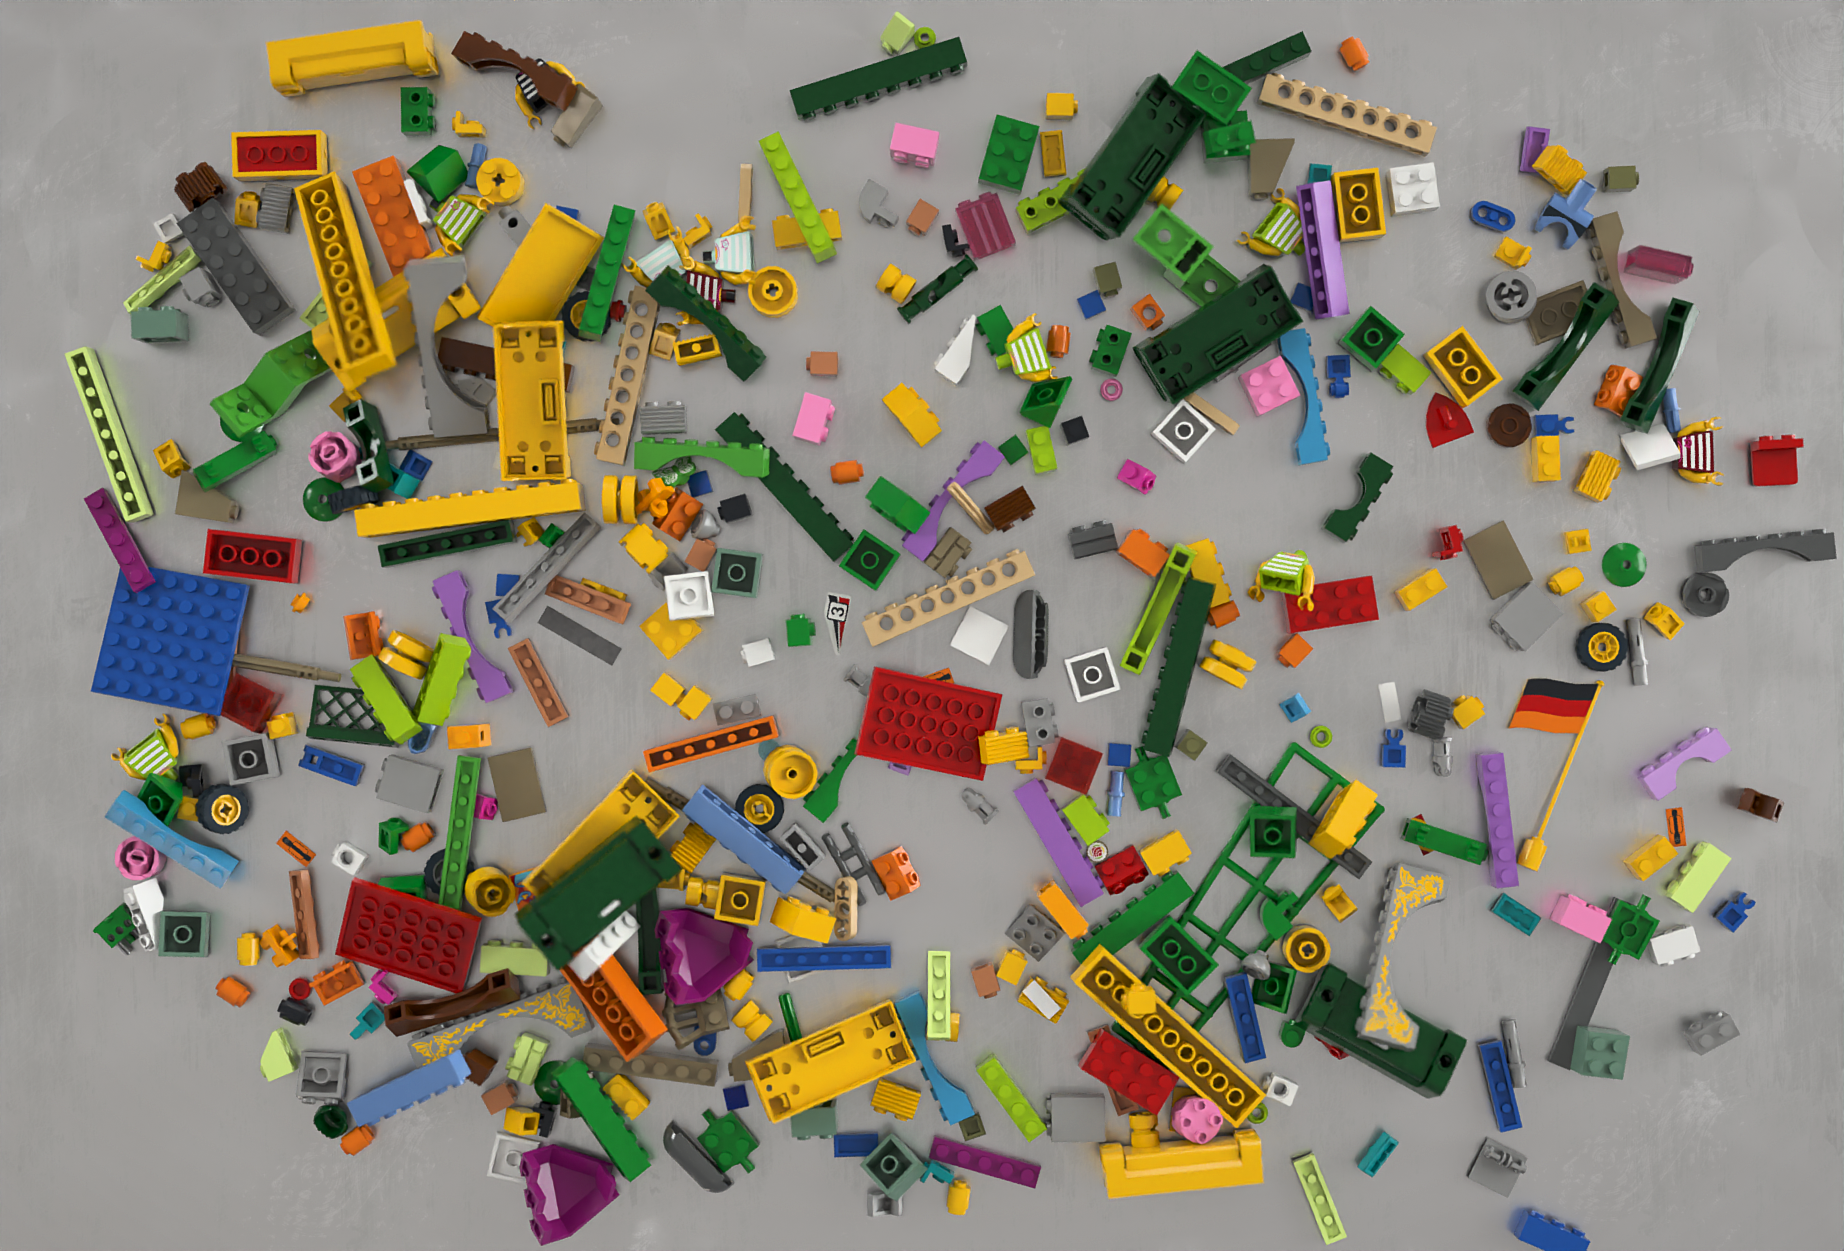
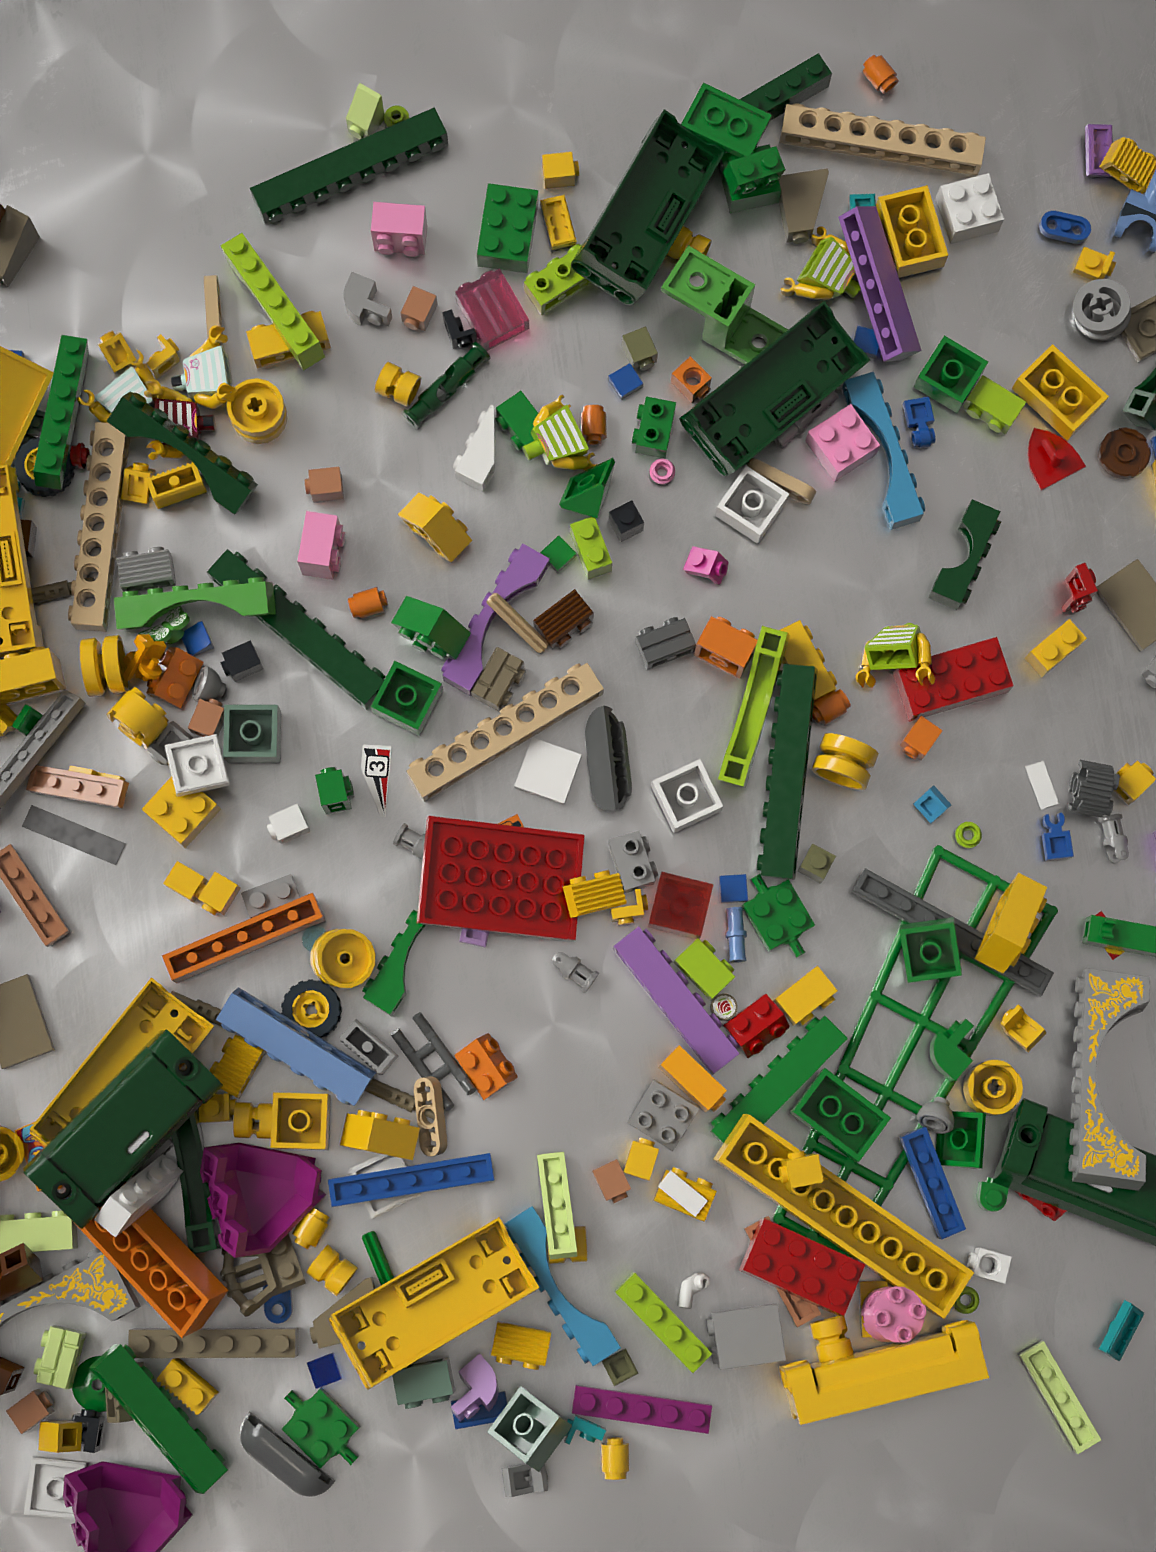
camera: 10 degrees left, 10 degrees down
none -> lavender brick [451,1353,499,1422]
none -> white arm [678,1272,710,1309]

